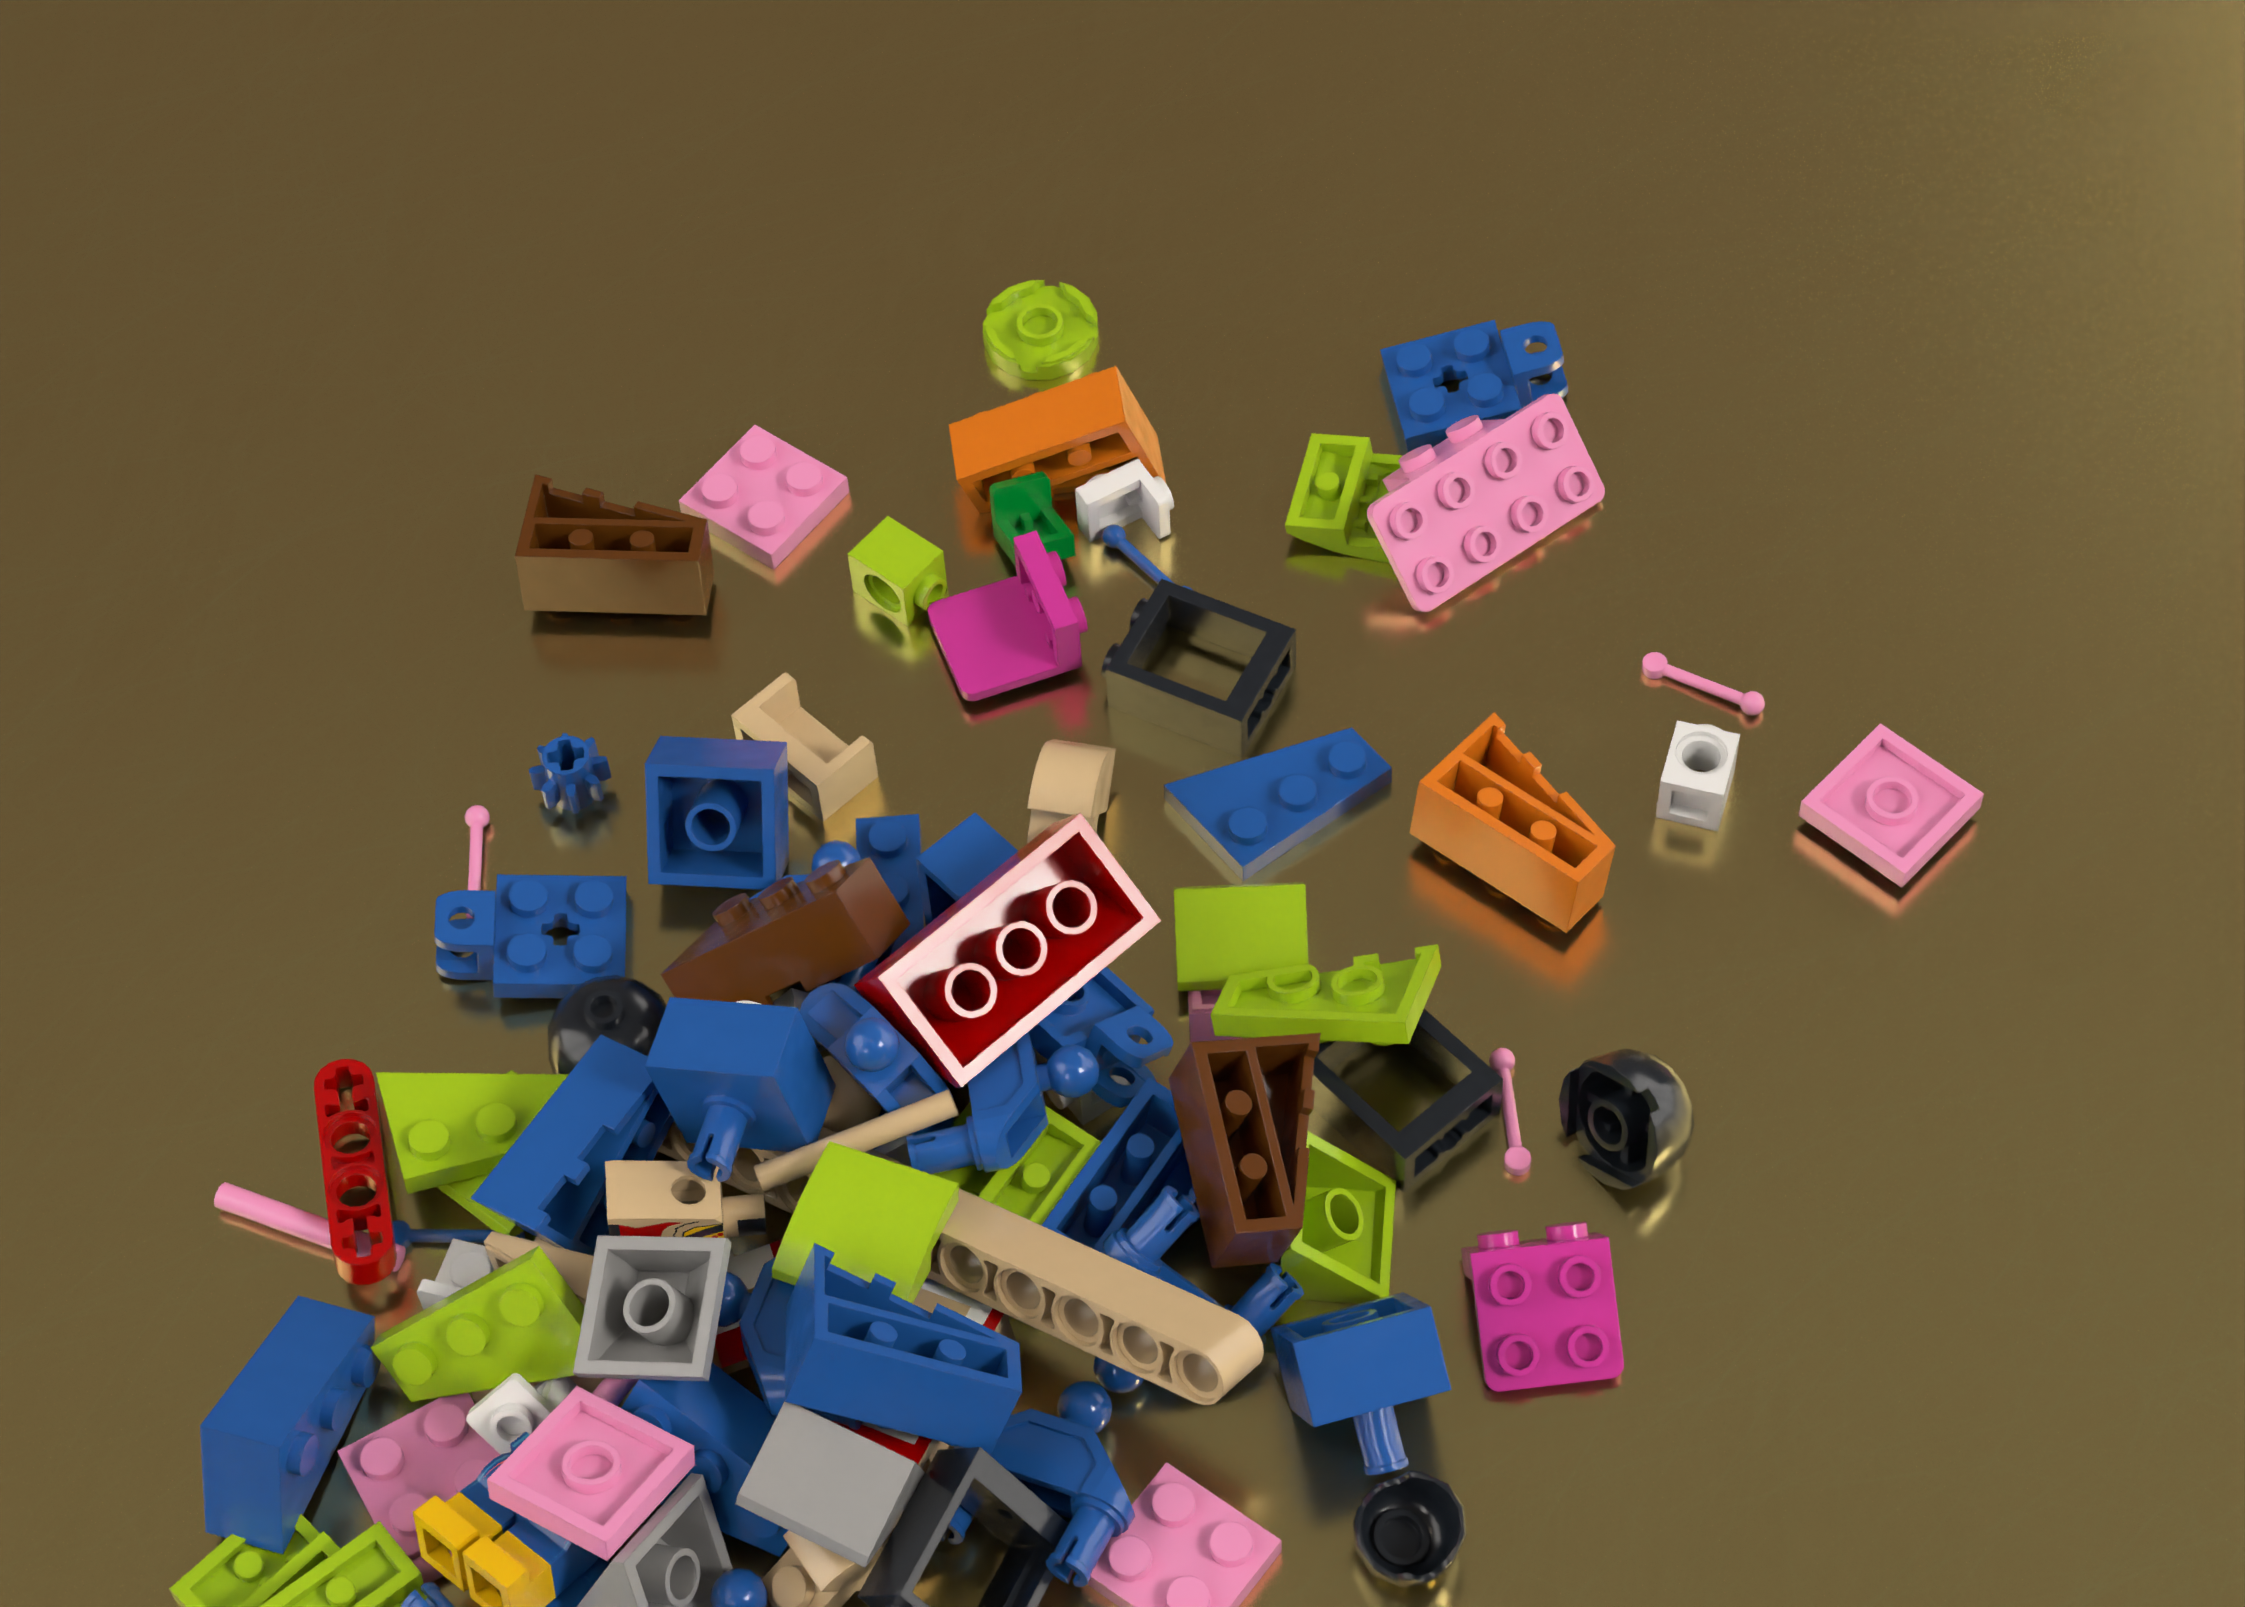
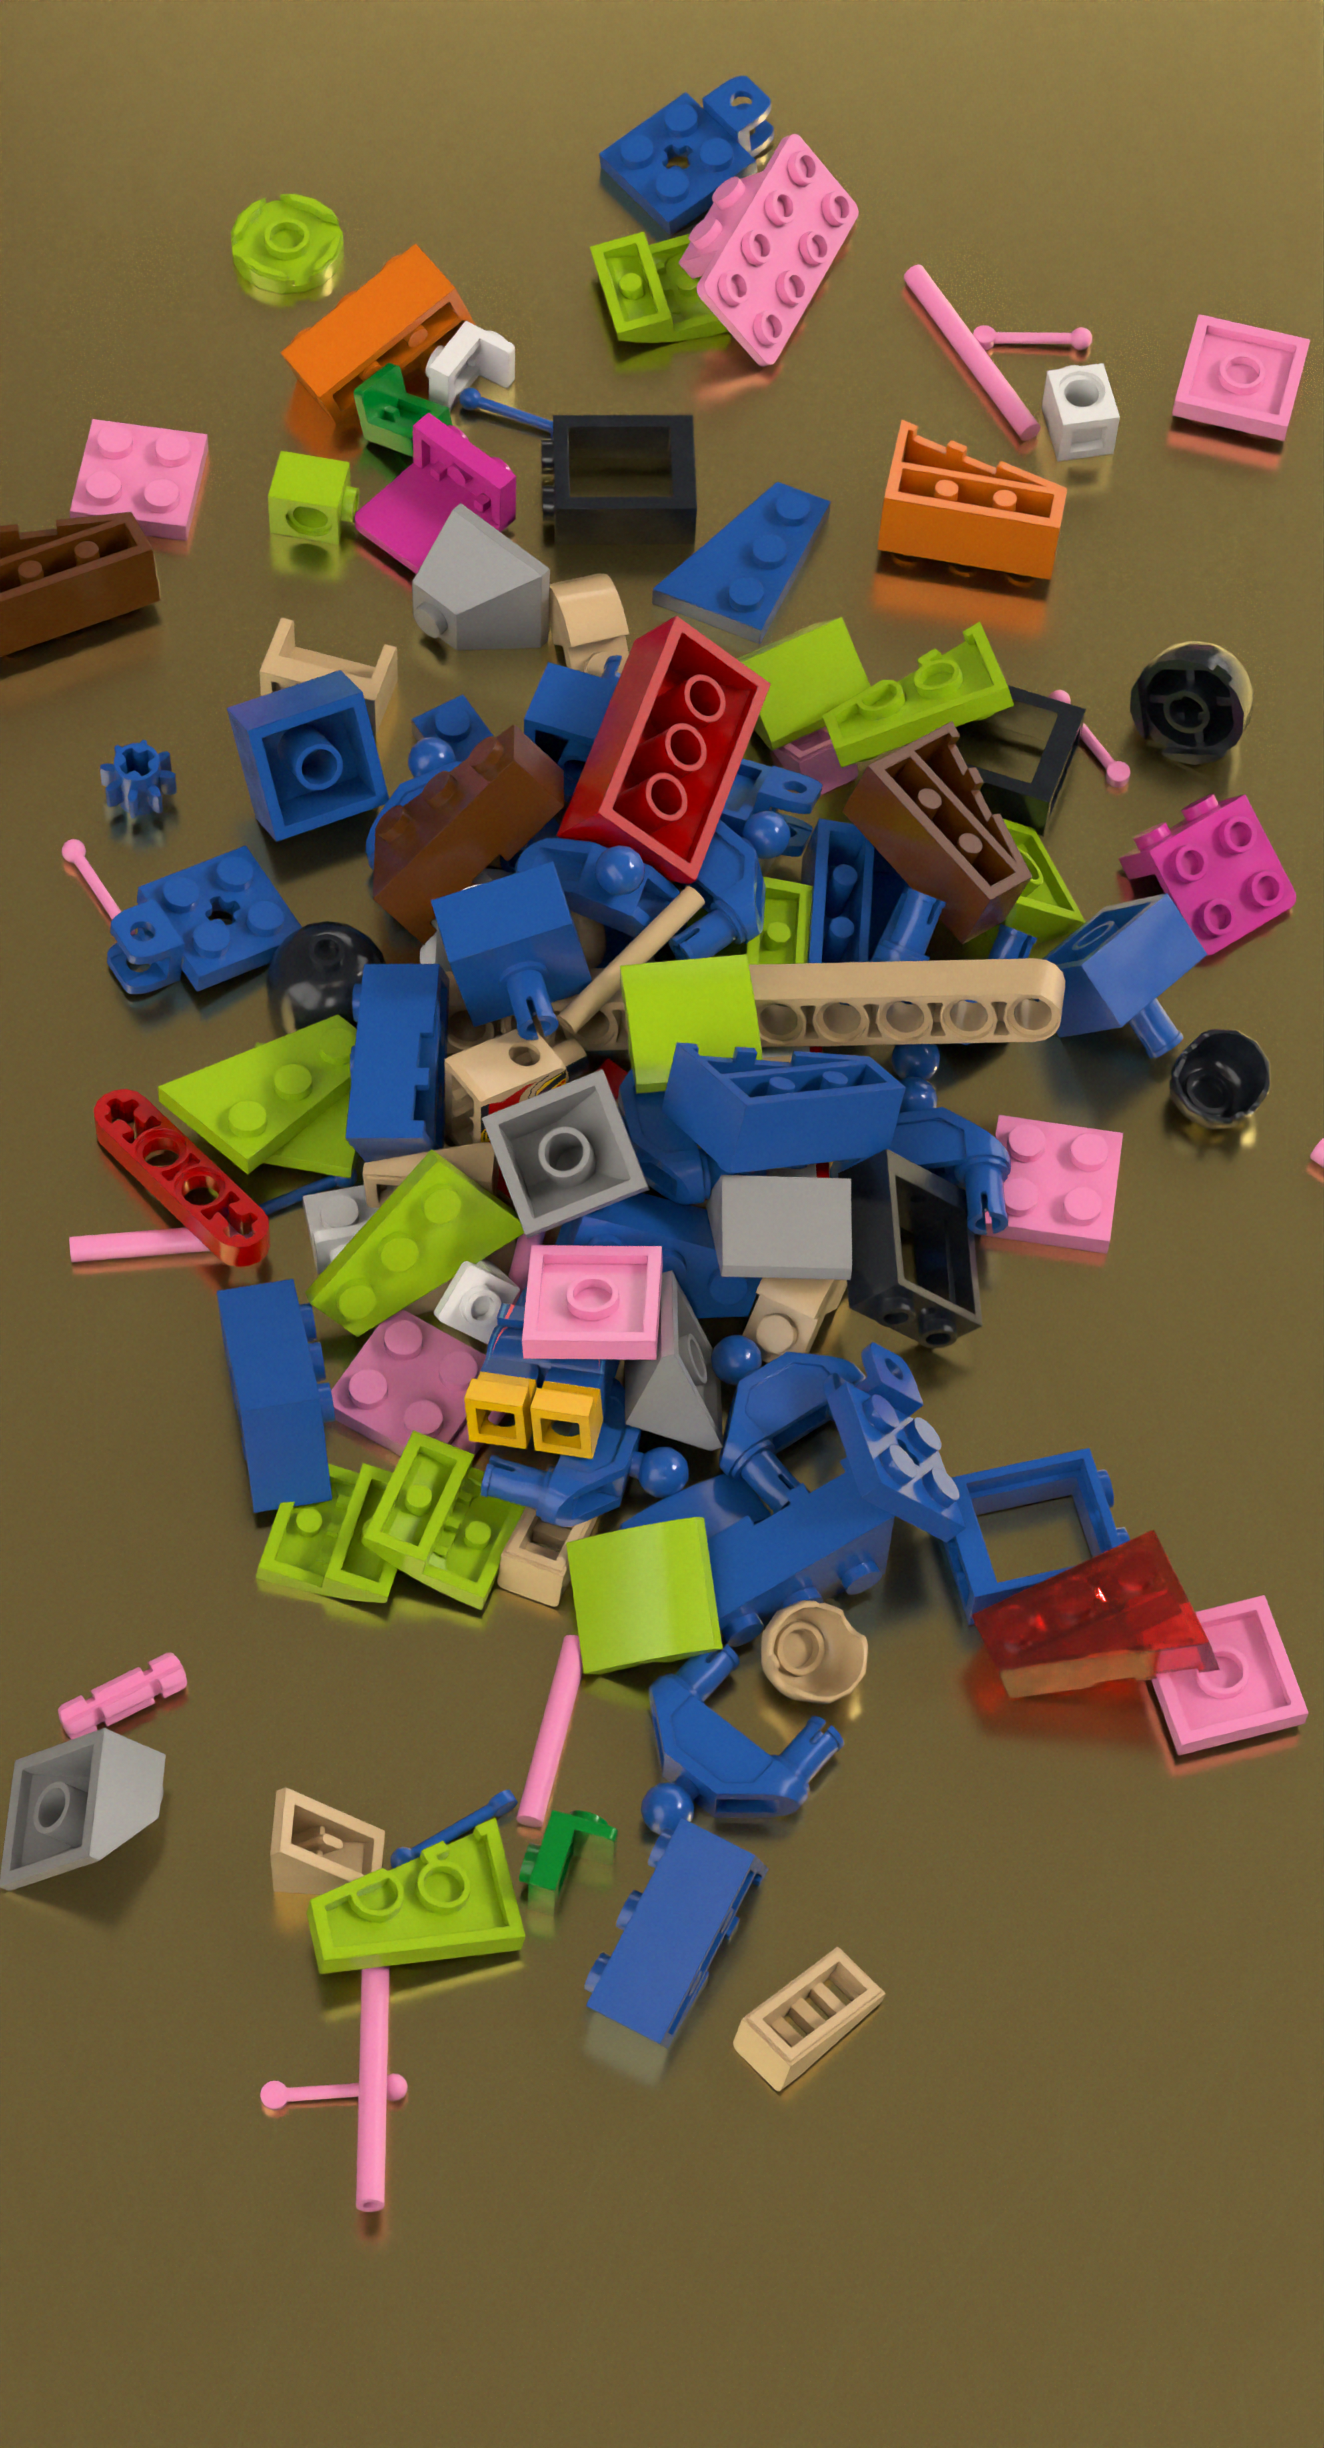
camera: 35 degrees left, 5 degrees up
none -> light grey slope [412,503,550,650]
none -> bright pink bar [903,265,1041,441]

